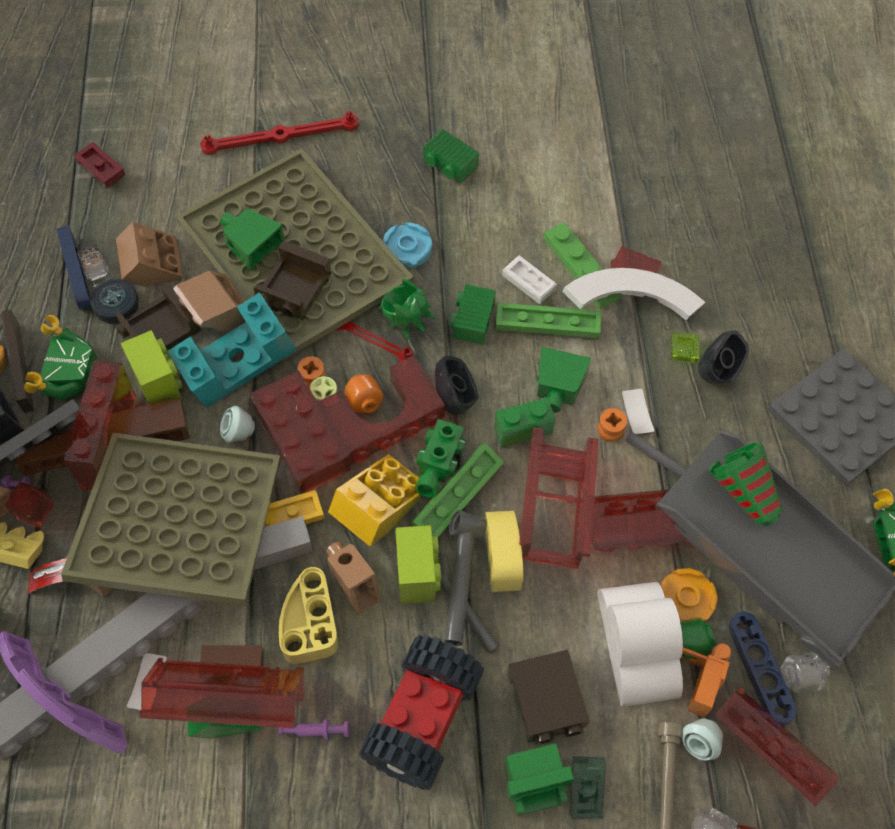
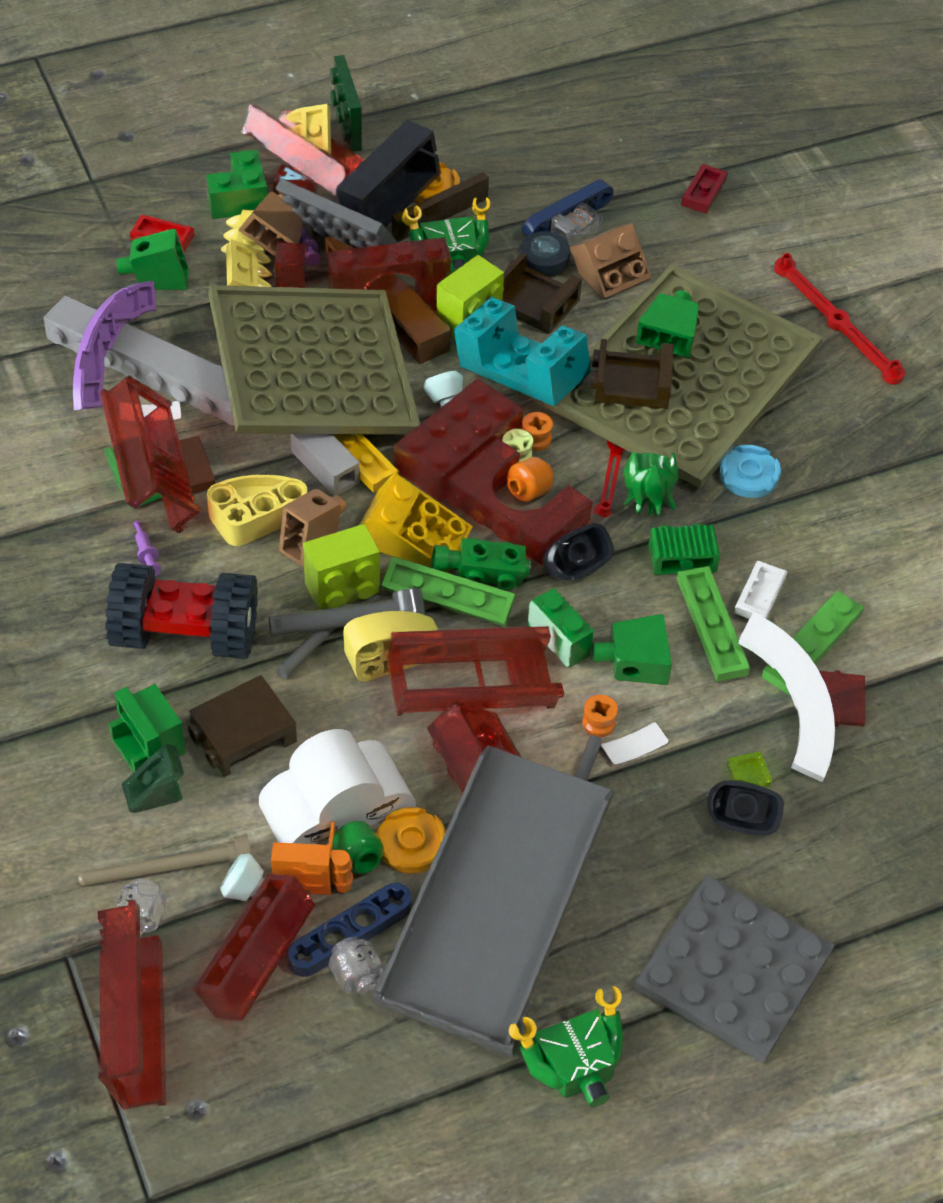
camera: 70 degrees right, 10 degrees down
medium nougat slope [173,270,246,332] -> none
green brick [423,129,479,183] -> none
green cone [708,441,783,526] -> none

